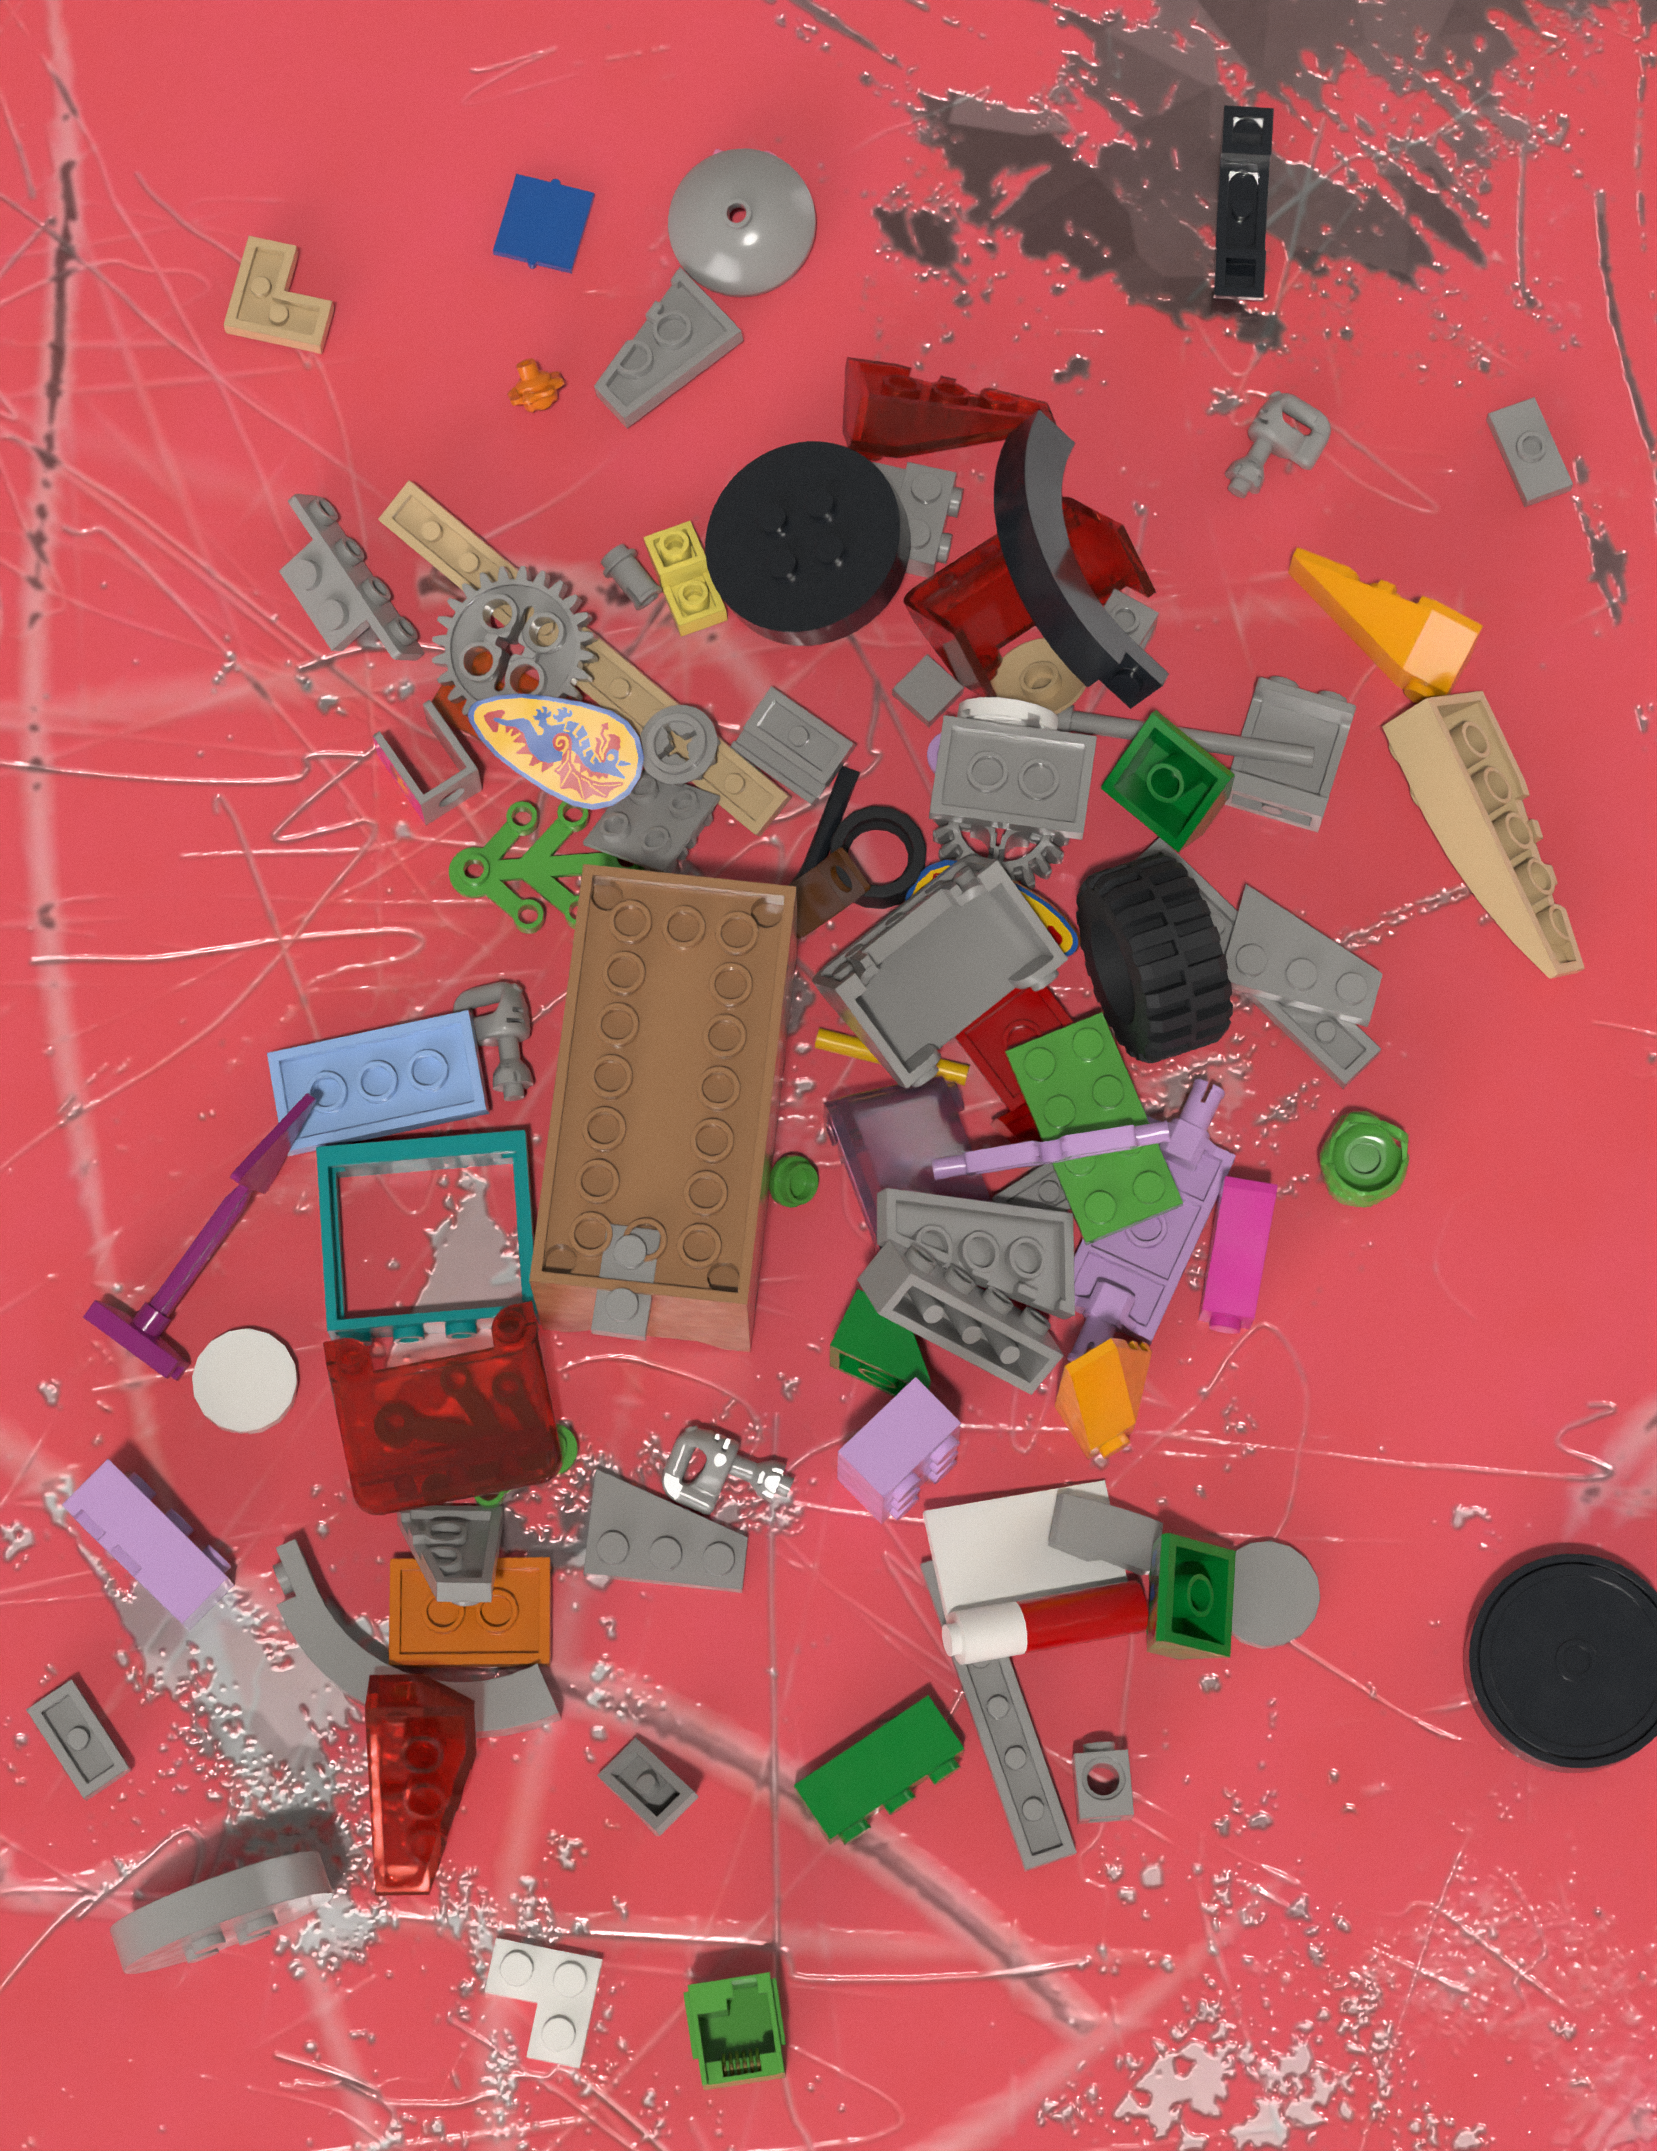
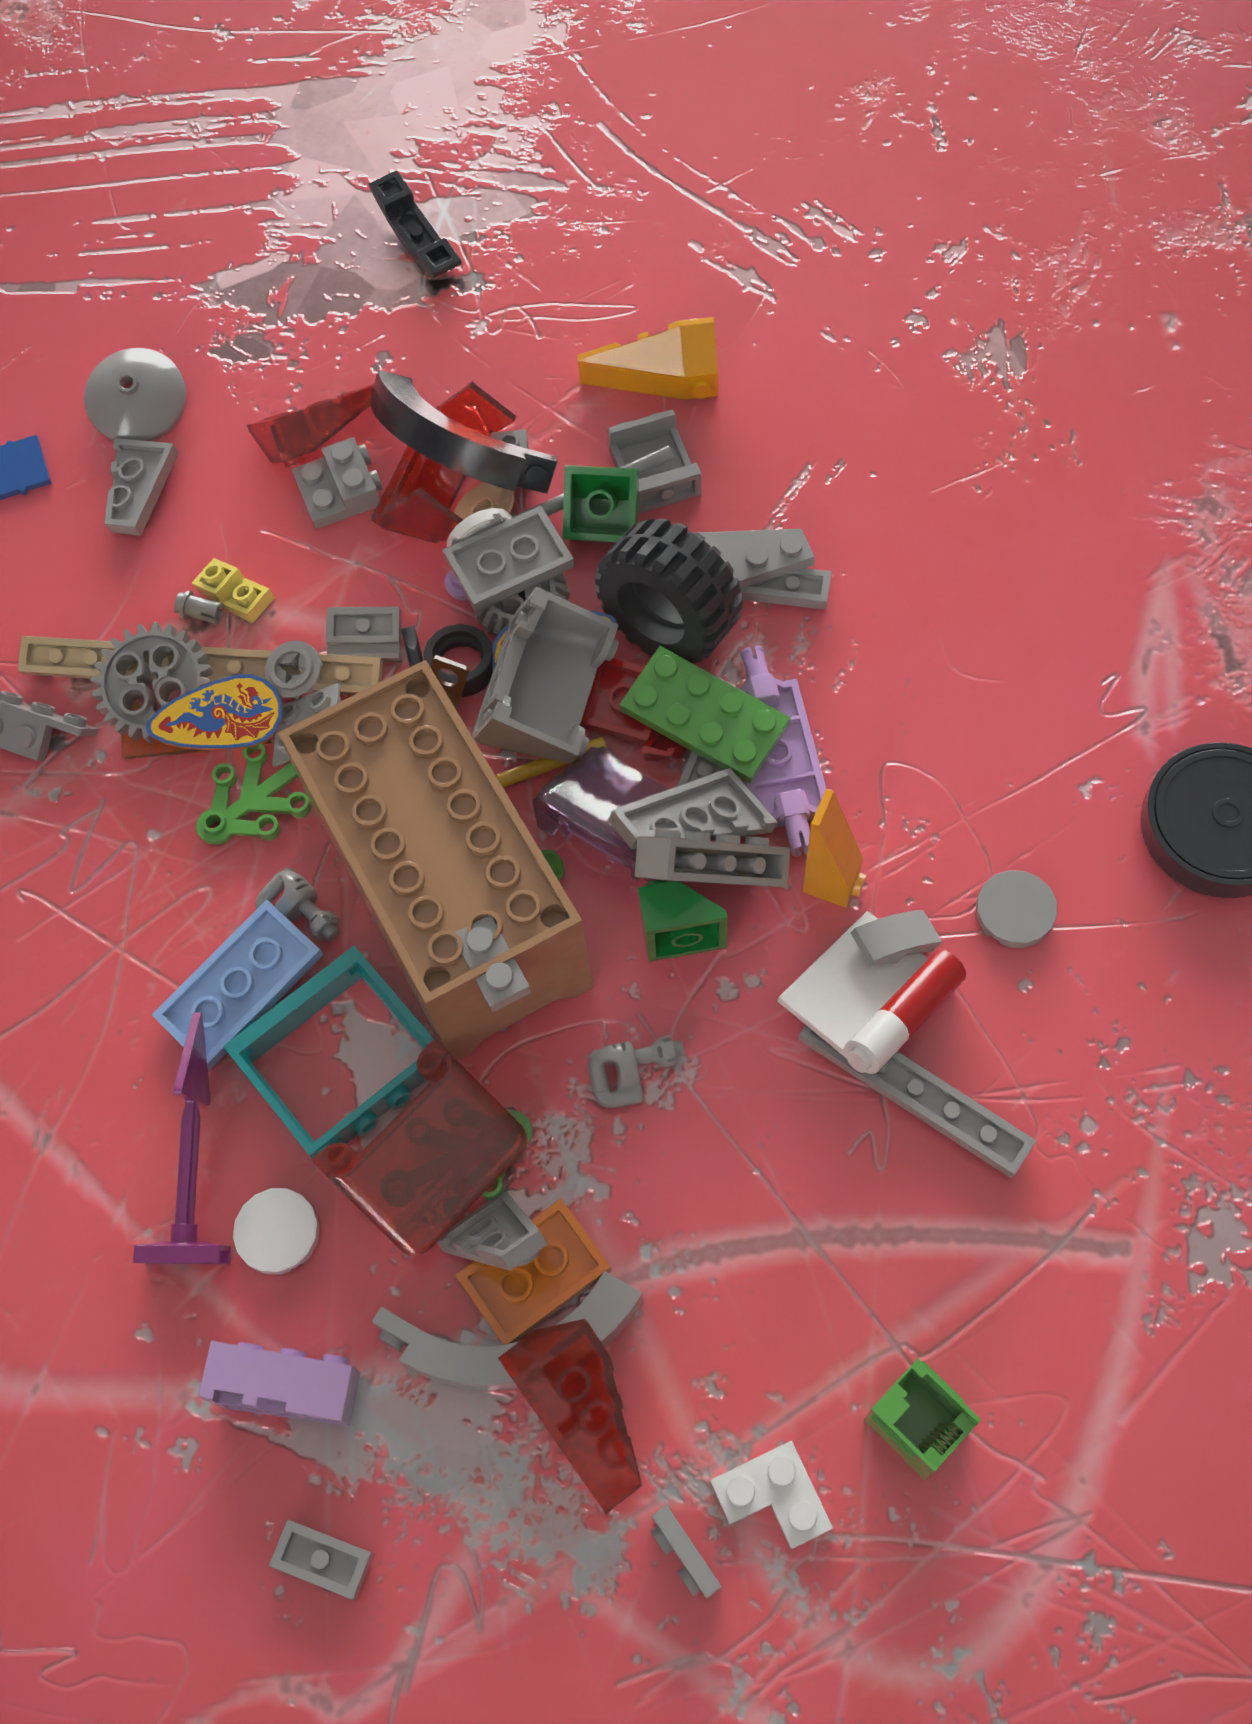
camera: 30 degrees left, 10 degrees down
light grey brick [110,1851,334,1974] -> none
light grey piece [372,700,482,825] -> none
orange plant [507,358,565,412] -> none
light grey wing [583,1469,748,1593] -> none
light grey slope [597,1737,698,1836] -> none
black brick [705,441,911,646] -> none
green brick [794,1695,965,1845] -> none
lavender brick [837,1377,961,1524] -> none
light grey tile [892,655,964,728] -> none
lavender piece [932,1120,1170,1181] -> none
light grey brick [1072,1742,1134,1824] -> none
green slope [1146,1533,1236,1660] -> none
dark pink slope [1198,1176,1278,1334] -> none
light grey piece [1225,391,1331,498] -> none
bright green hair [1319,1111,1409,1208] -> none
tan wedge [1382,691,1585,979] -> none
light grey plate [1486,397,1573,507] -> none
none -> light grey plate [650,1504,722,1600]

